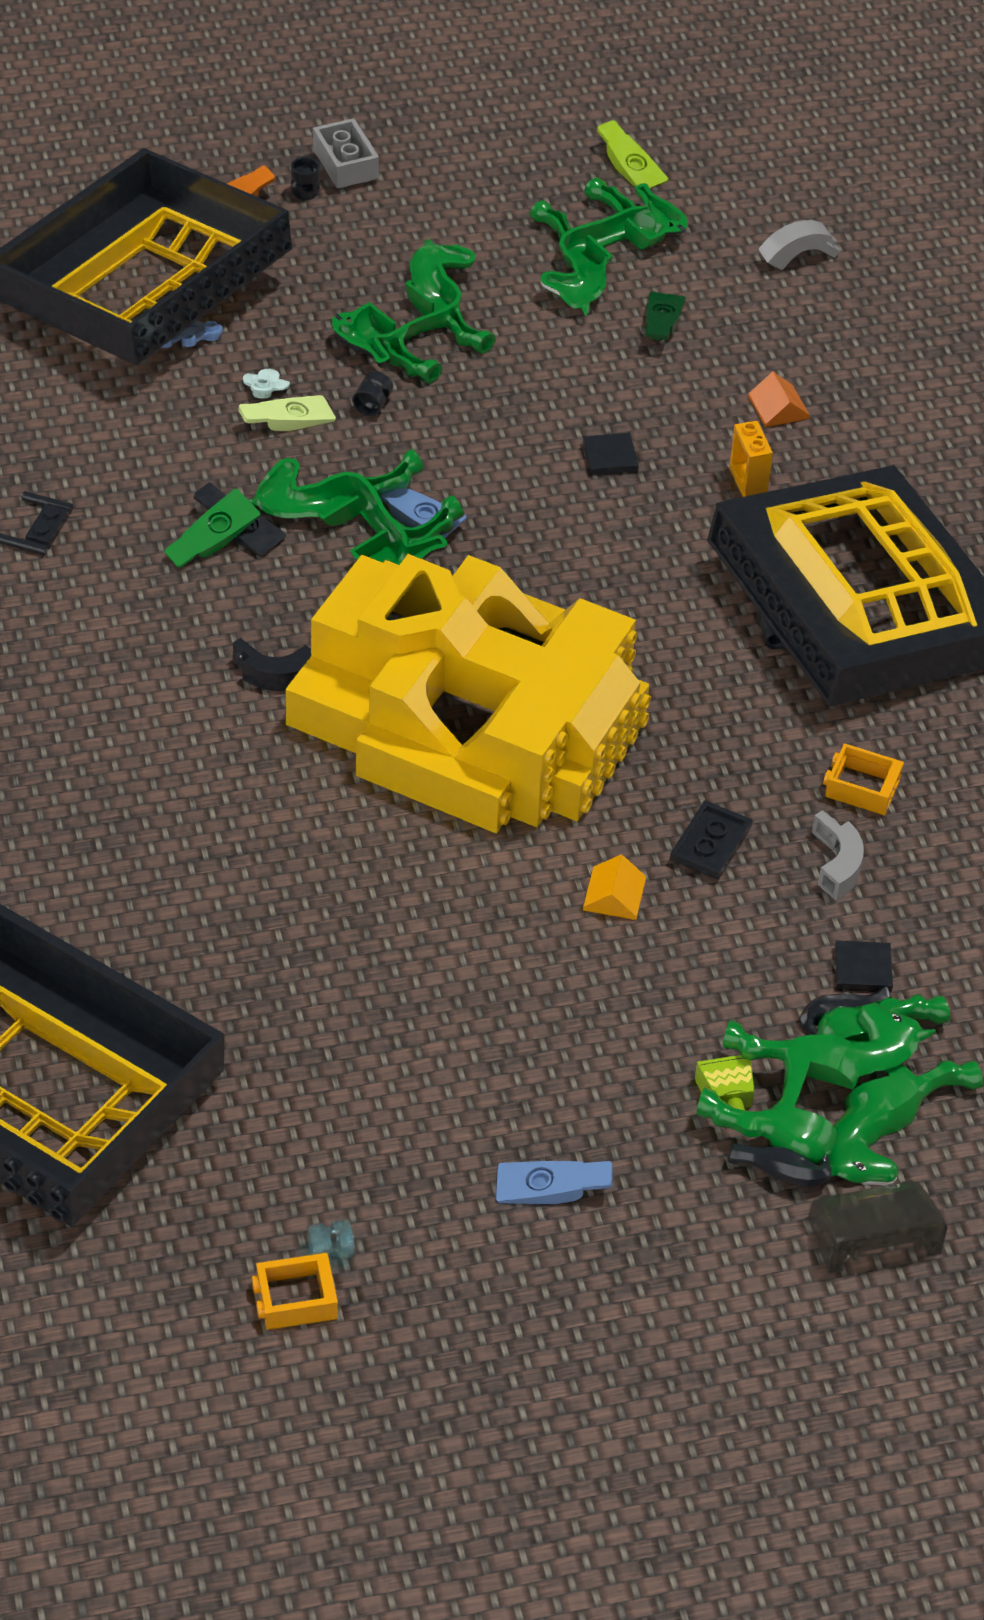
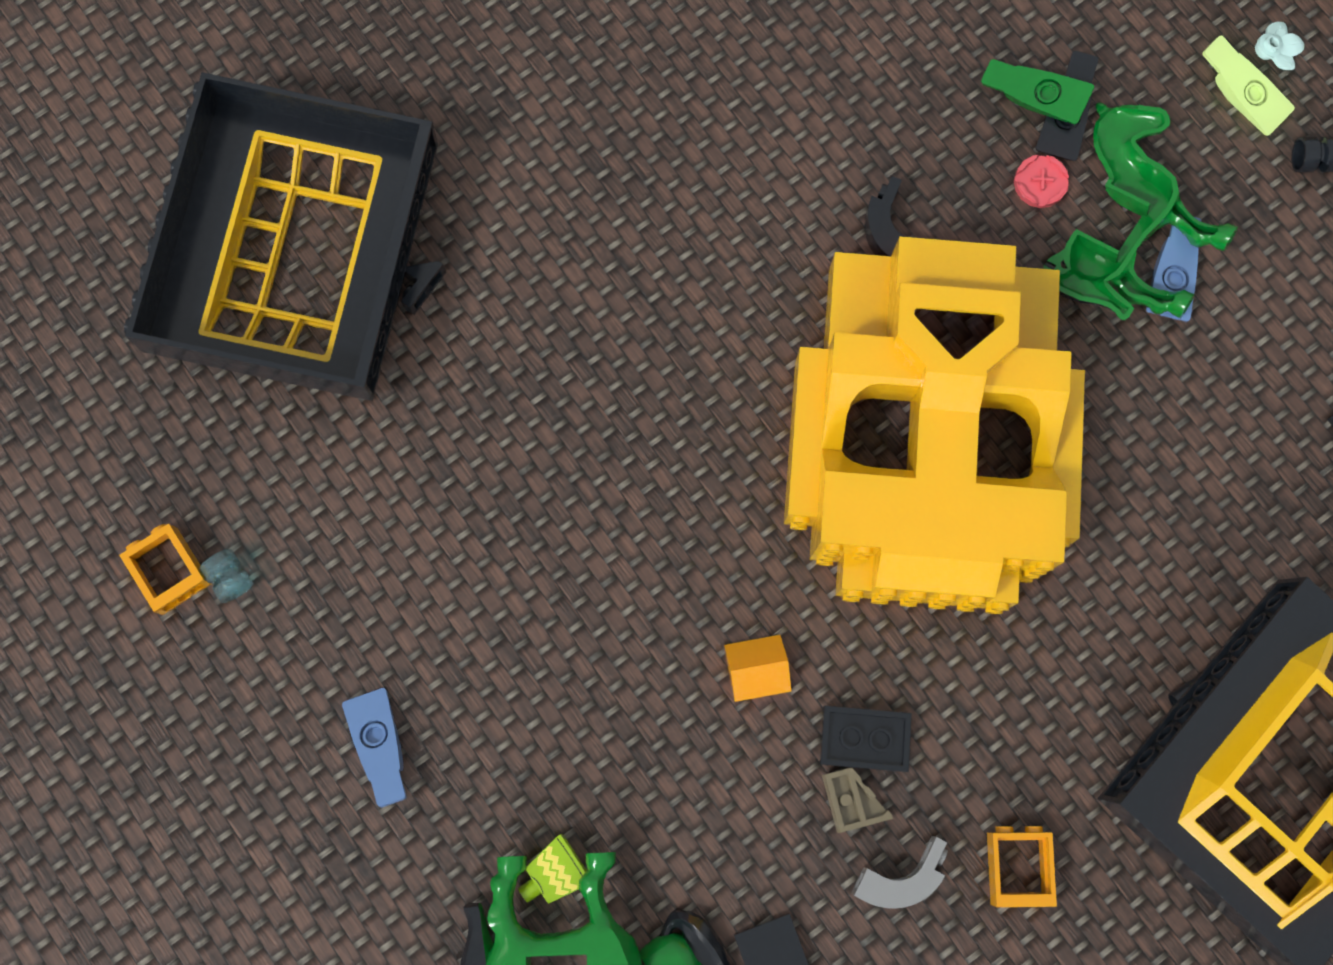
camera: 70 degrees right, 30 degrees up
none -> dark tan wing [822,768,893,833]
none -> coral tile [1014,155,1069,208]

